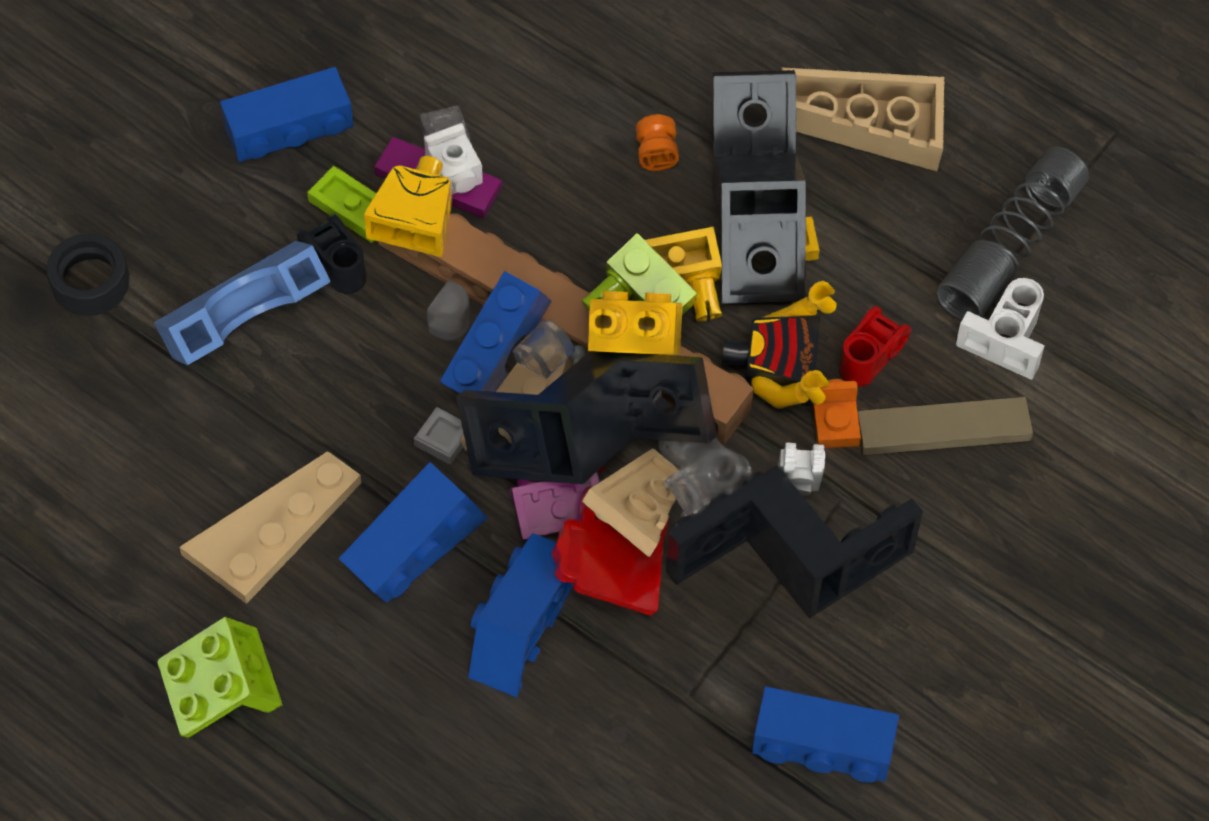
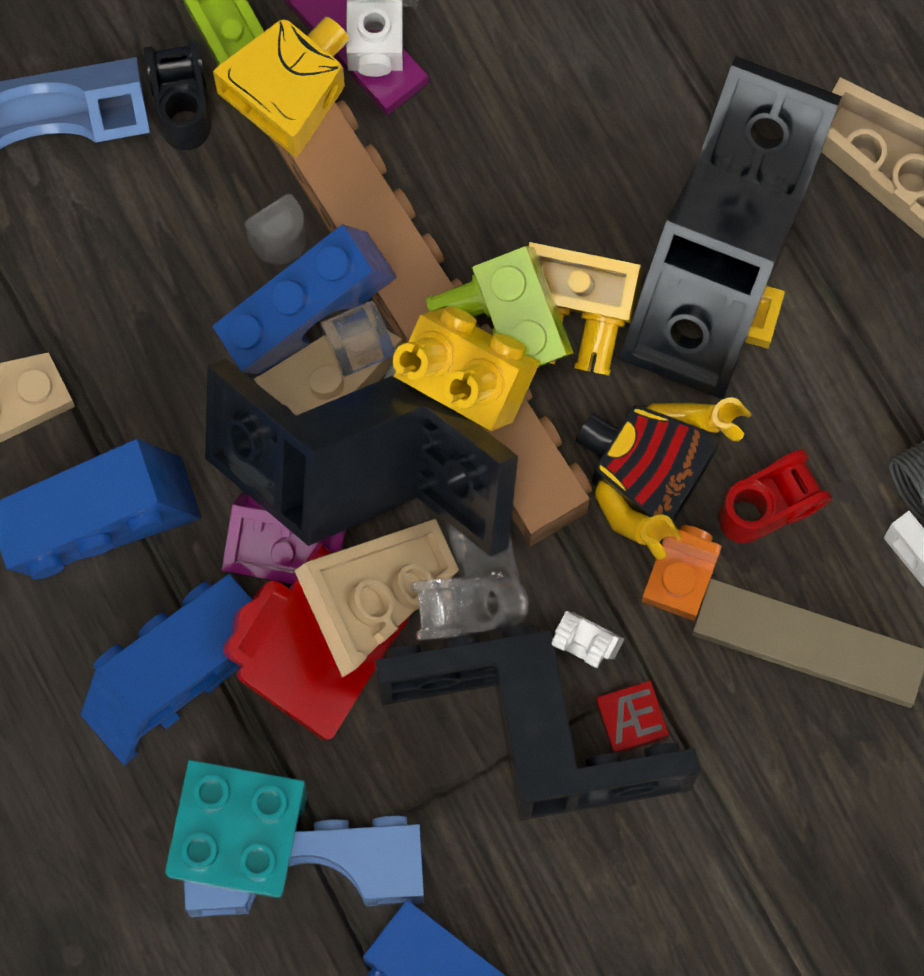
camera: 25 degrees right, 15 degrees up
light grey tile [414,407,464,465] -> none
orange wheel [636,114,679,171] -> none
none -> teal bracket [165,760,308,898]
none -> medium blue arch [184,816,424,917]
none -> red tile [595,681,669,753]

